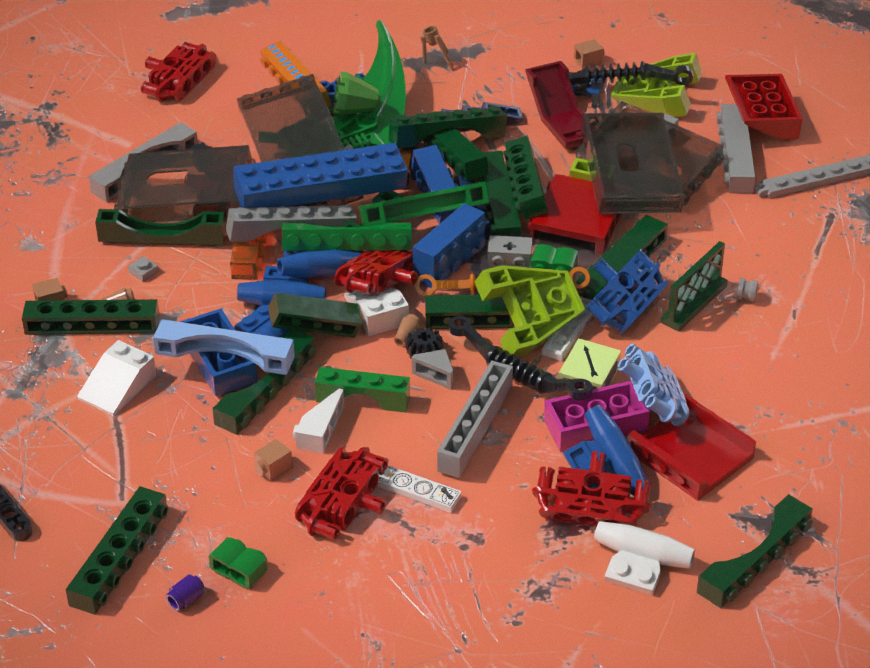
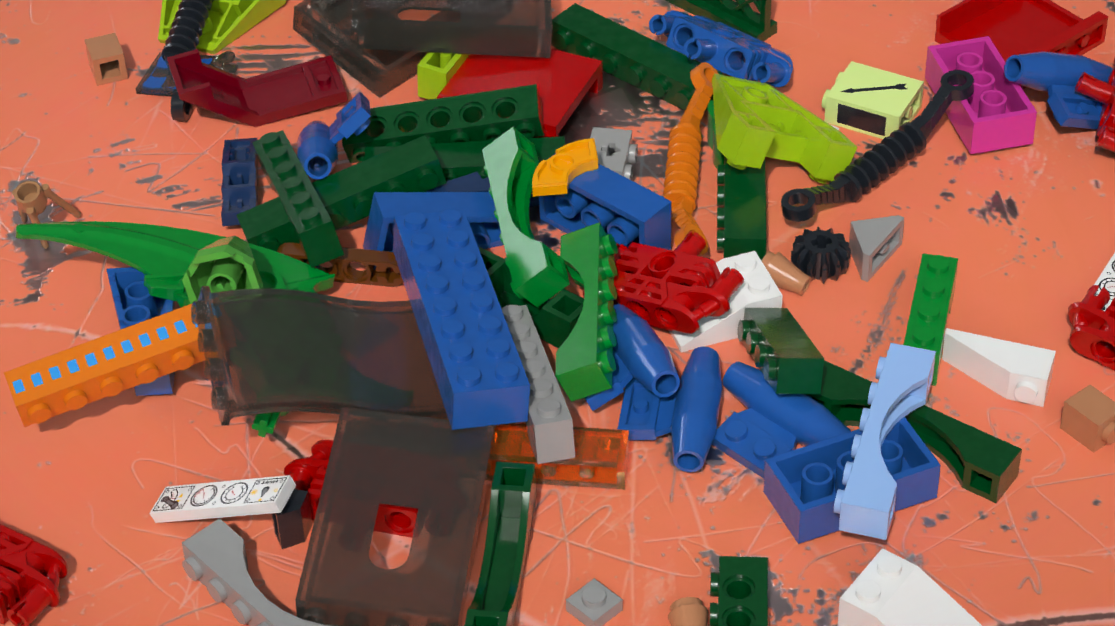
camera: 85 degrees left, 0 degrees up
light grey brick [437,360,513,478] -> none
green brick [530,244,578,272] -> none
light blue piece [618,343,689,426] -> none
none -> white tile [149,475,296,523]
none -> blue plate [297,92,371,179]
none -> light orange tile [532,138,598,197]

